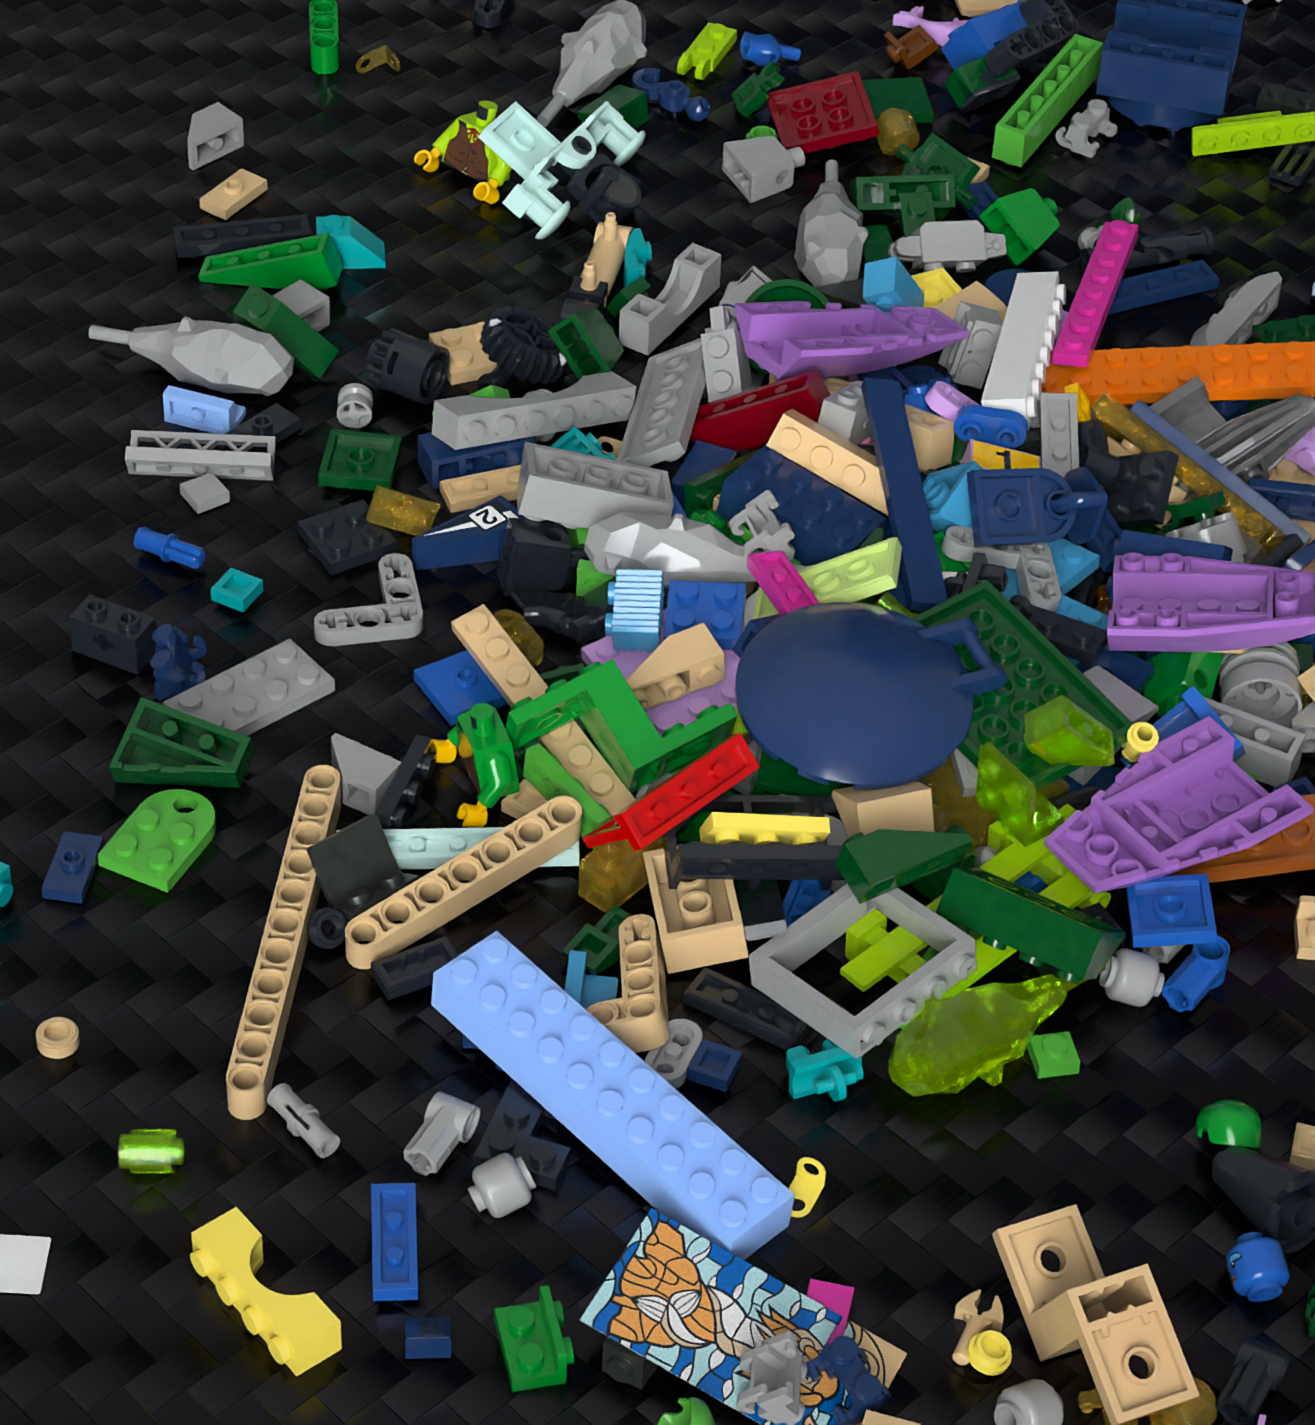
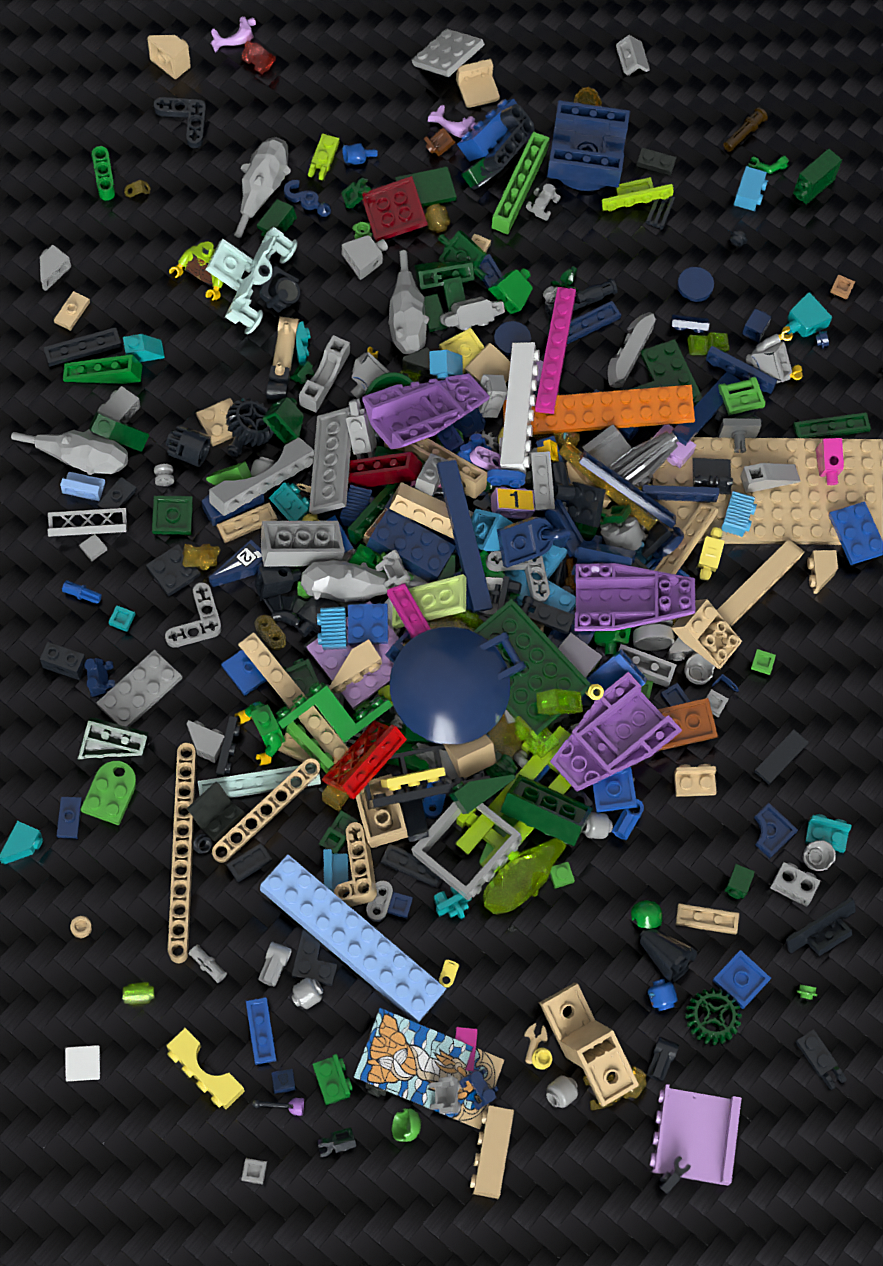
camera: 10 degrees left, 25 degrees up
none -> hinge [252,1098,304,1116]

